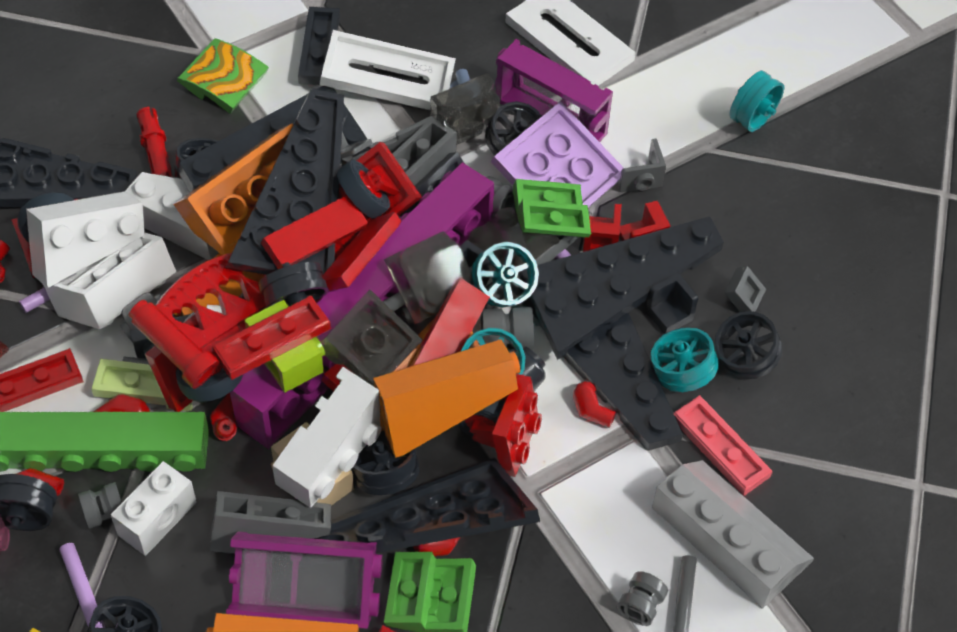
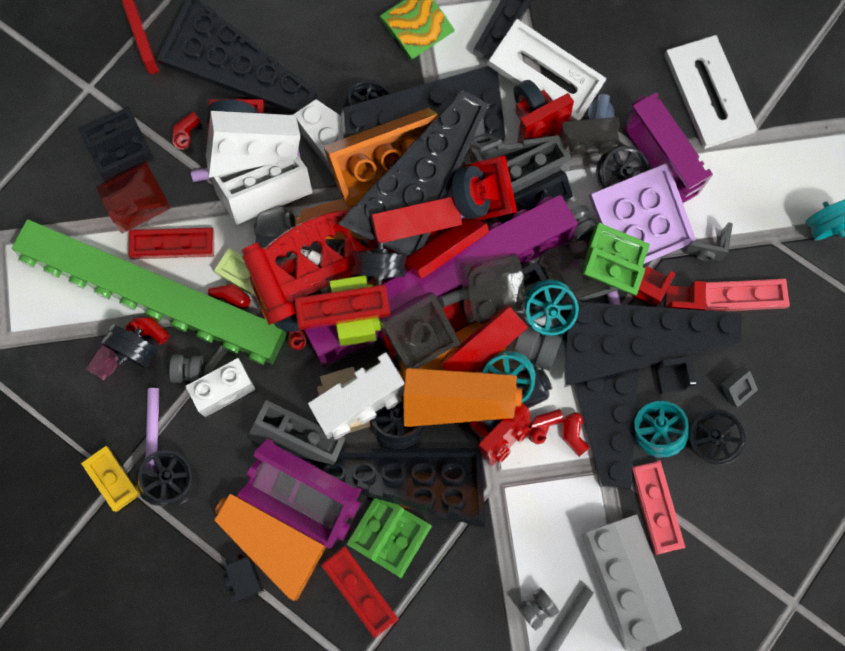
camera: 25 degrees right, 20 degrees up
red pin [136,107,174,178] -> none
none -> red plate [513,80,574,144]
none -> red arm [528,409,564,445]
none -> coral tile [704,279,790,312]

